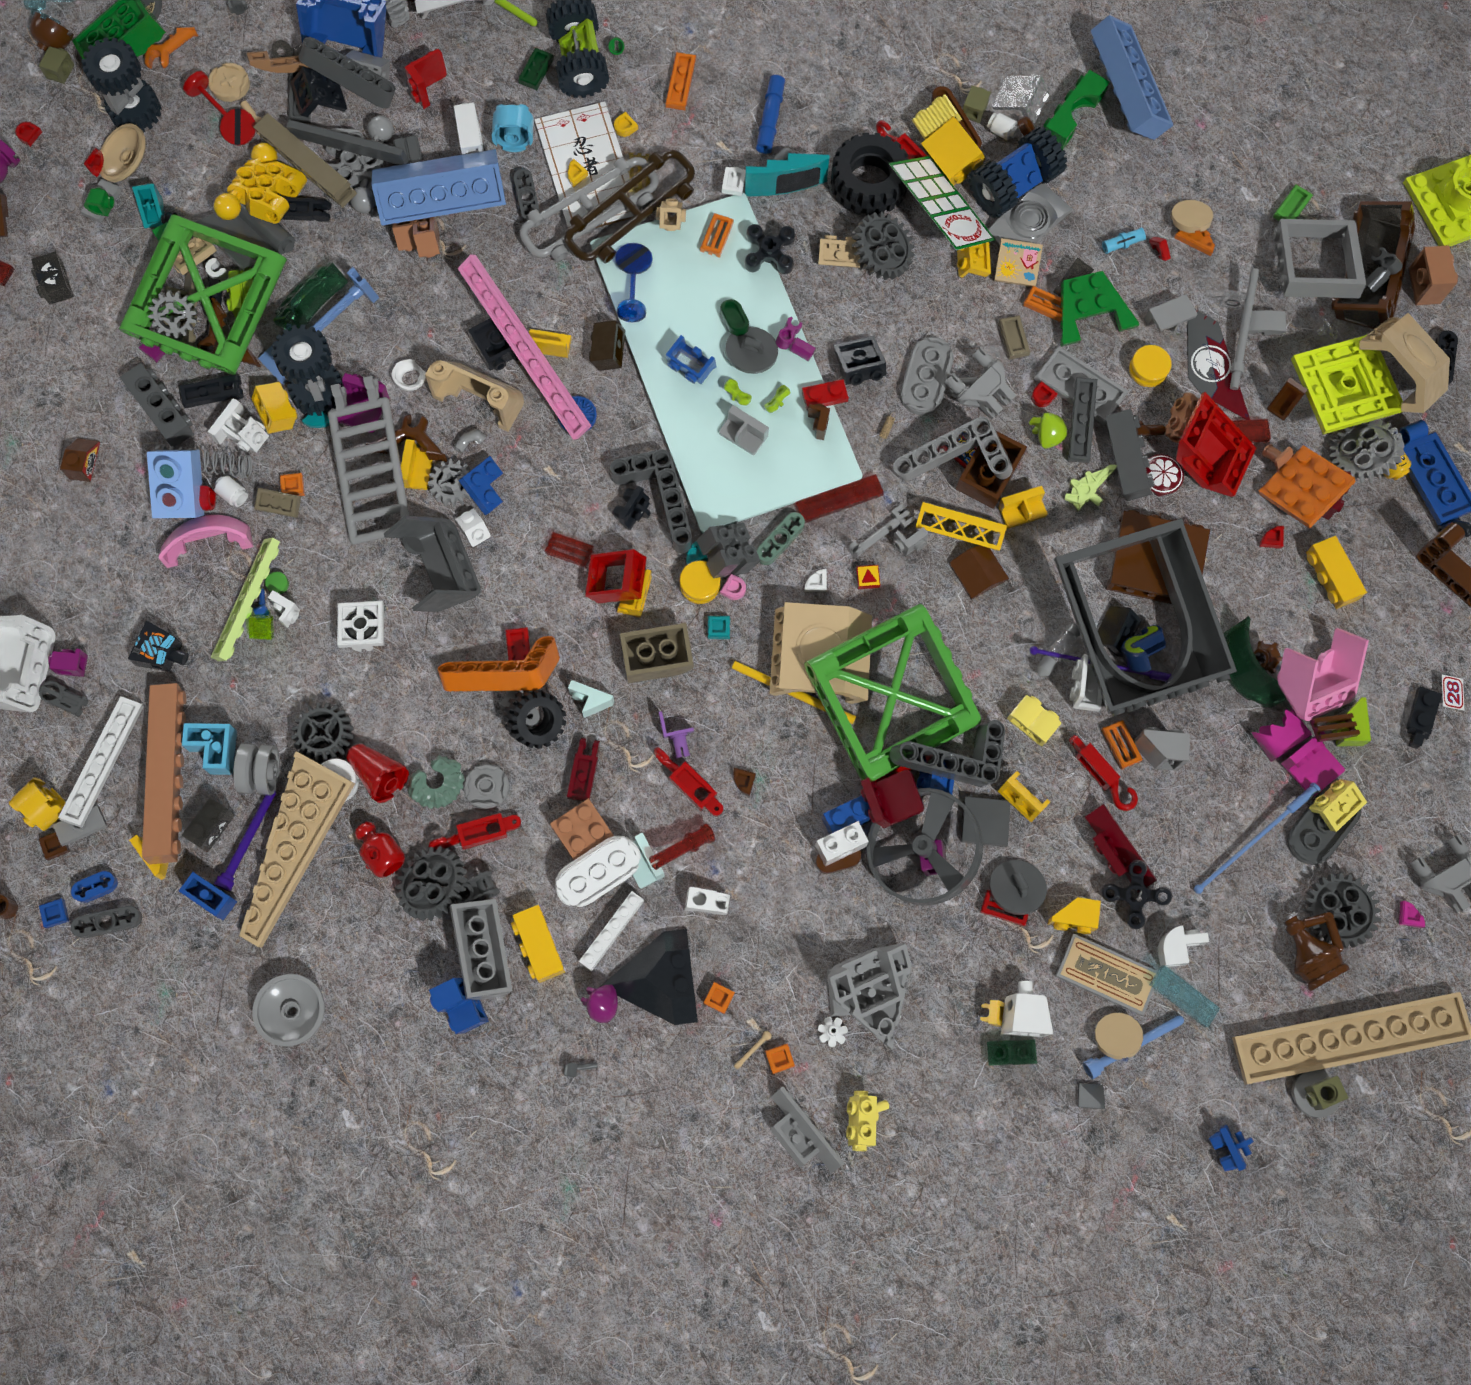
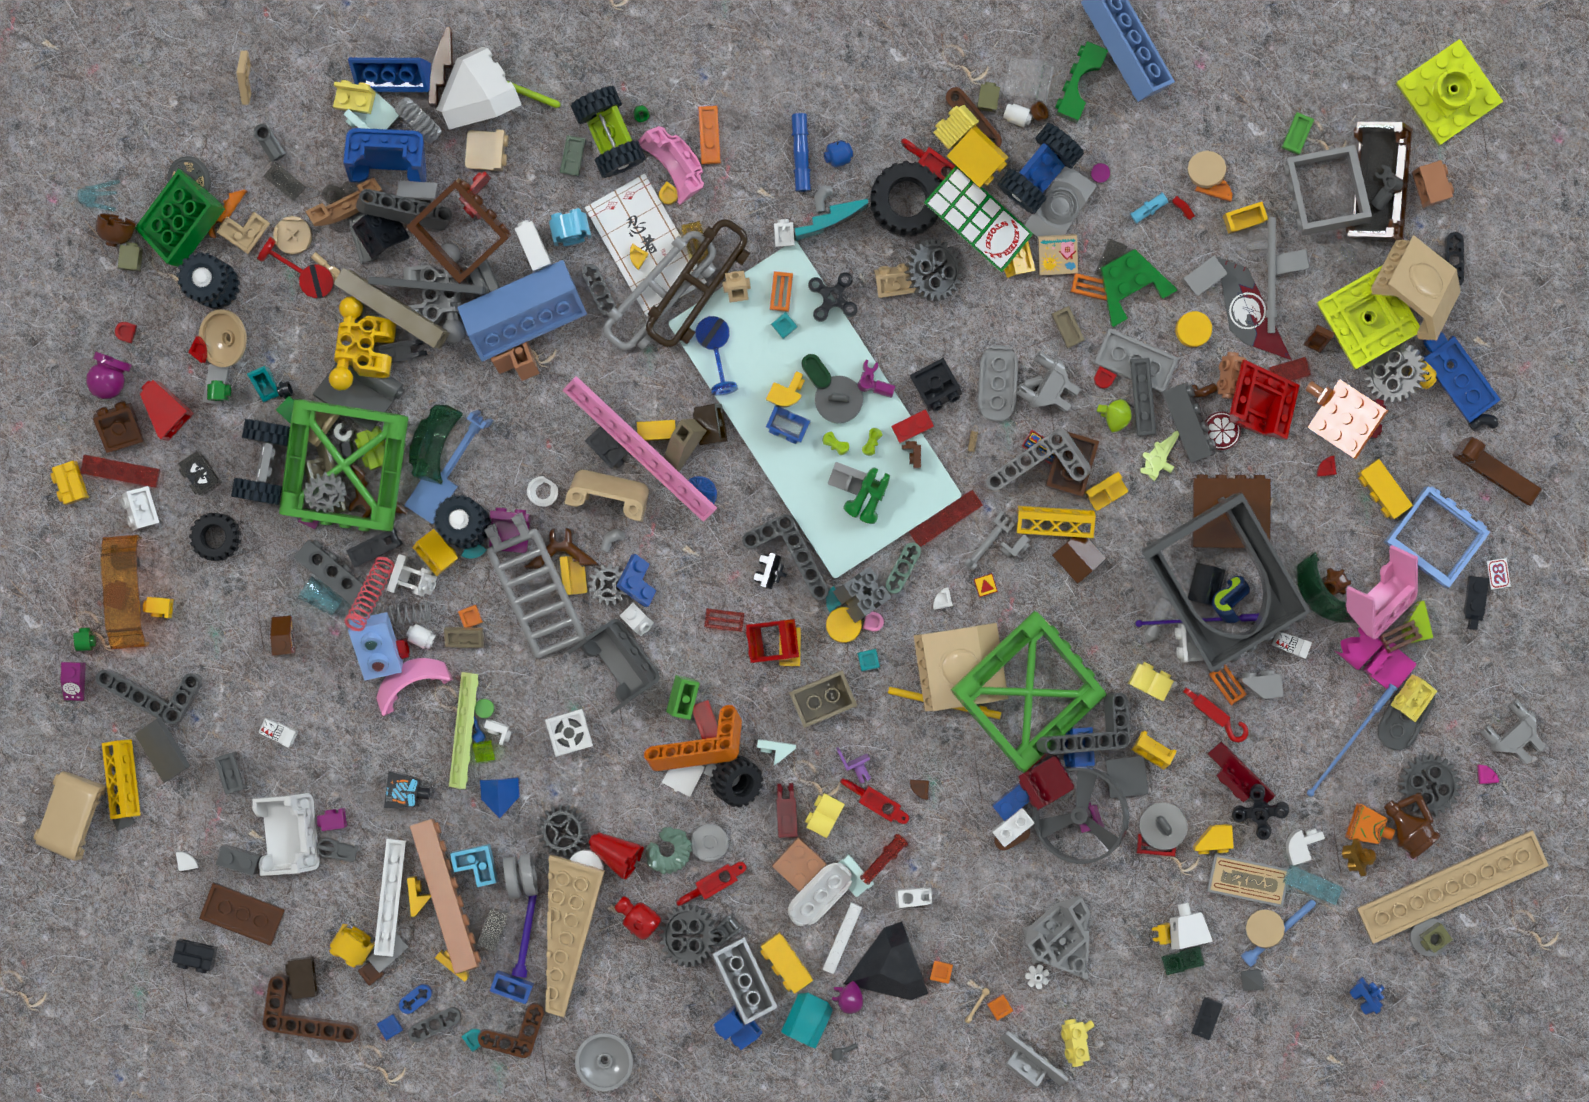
camera: 10 degrees left, 15 degrees up
none -> red slope [140,380,194,441]
none -> black tyre [189,513,241,561]
none -> tan tile [216,212,270,254]
none -> black plate [231,419,290,505]
none -> white leg [259,718,299,748]
none -> clear smoke plate [263,162,306,202]
none -> clear light blue plant [297,576,342,616]
none -> coral piece [344,557,395,631]
none -> reddish brown window [406,178,512,284]
none -> yellow slope [407,876,431,917]
none -> teal tile [461,1028,485,1052]
none -> tan bracket [465,129,509,171]
none -> reddish brown beam [478,1003,544,1058]
none -> blue slope [480,777,520,819]
none -> bright pink windscreen [638,126,704,205]
none -> white piece [662,765,705,797]
none -> dark tan slope [664,419,706,472]
none -> bright green brick [666,675,700,720]
none -> yellow brick [766,371,805,407]
none -> teal tile [771,312,798,339]
none -> teal slope [781,993,833,1049]
none -> light yellow brick [805,793,845,838]
none -> blue head [824,140,853,168]
none -> green piece [843,467,890,524]
none -> magenta tile [1090,163,1110,183]
none -> black hinge [1191,997,1224,1040]
none -> yellow panel [1223,202,1268,234]
none -> white leg [1272,631,1312,659]
none -> pearl gold hips [1342,839,1377,876]
none -> orange torso [1345,803,1395,844]
none -> light blue window [1384,486,1490,588]

